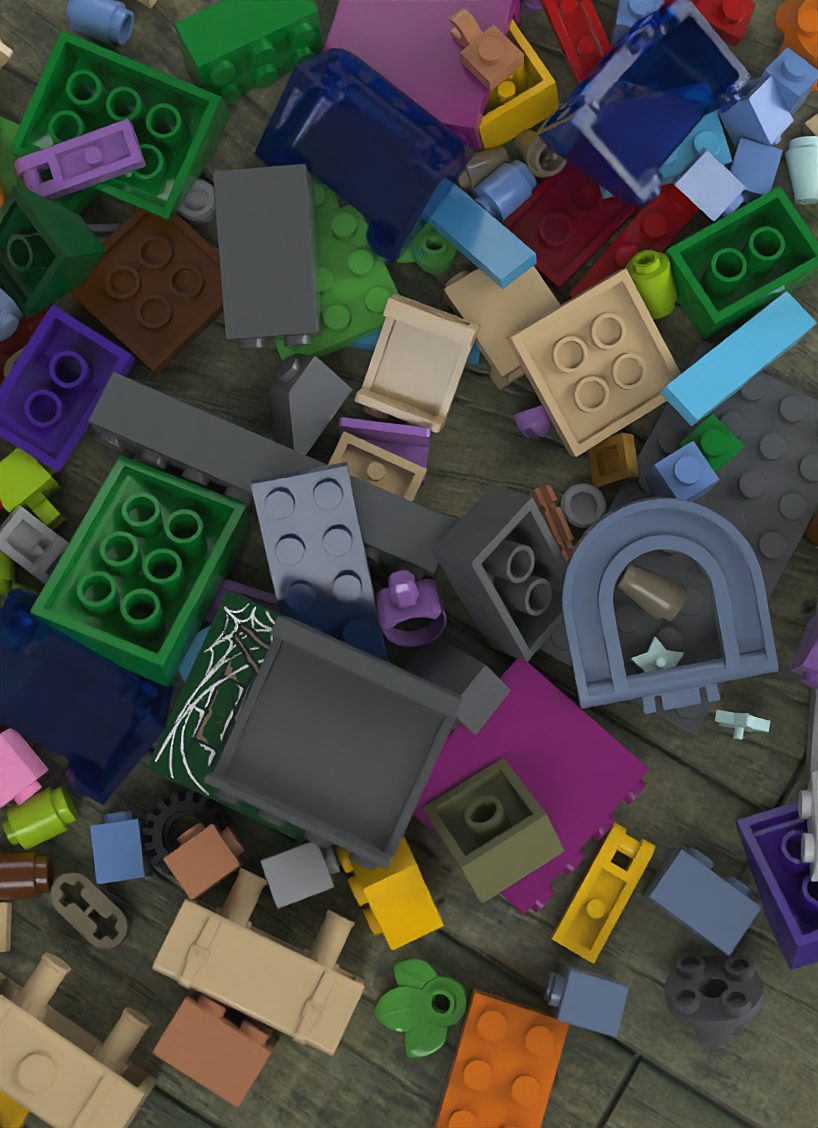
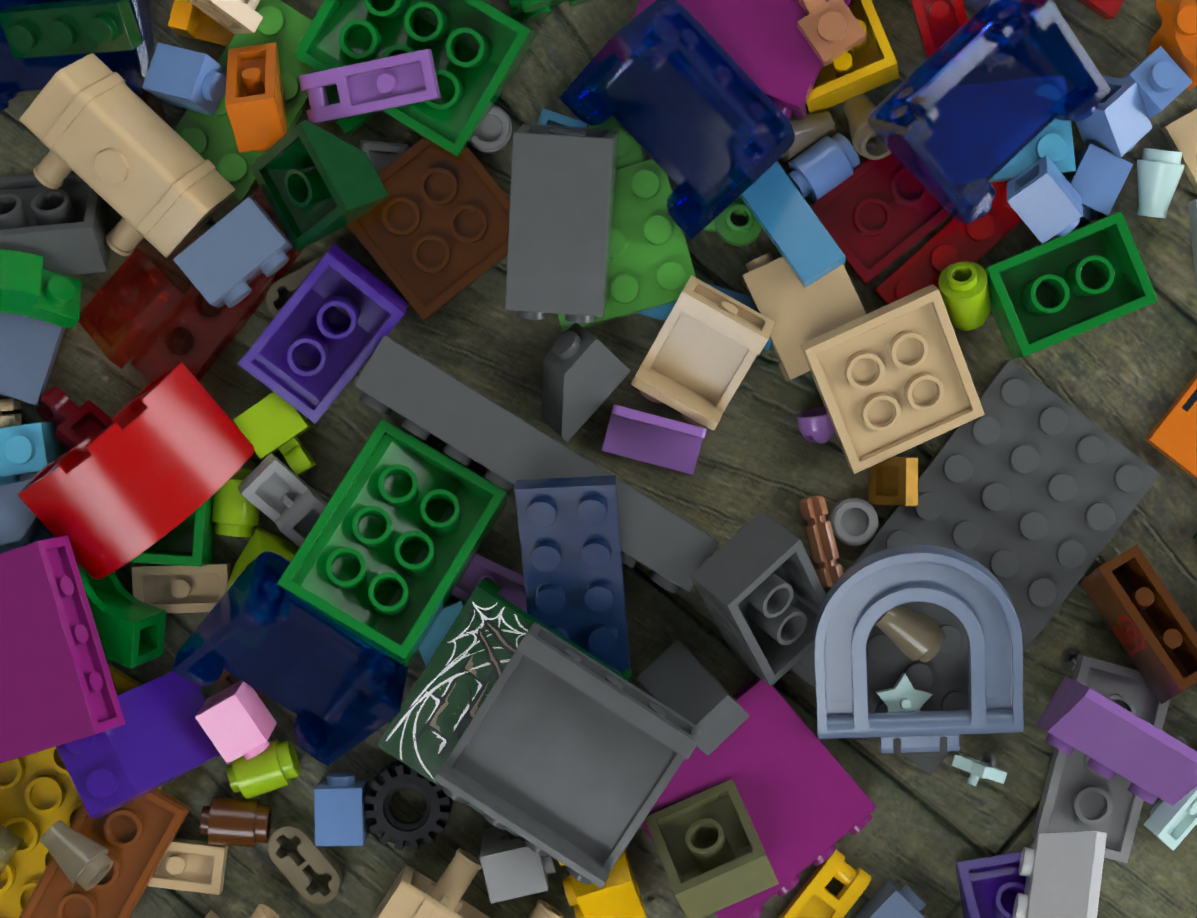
camera: 10 degrees right, 10 degrees up
nougat brick [163,822,245,900] -> none
tan plate [328,431,427,502] -> none
medium lavender piece [375,570,447,647] -> none
medium blue brick [645,441,719,502] -> none
medium azure slope [660,291,817,427] -> none
green plate [677,414,744,474] -> none

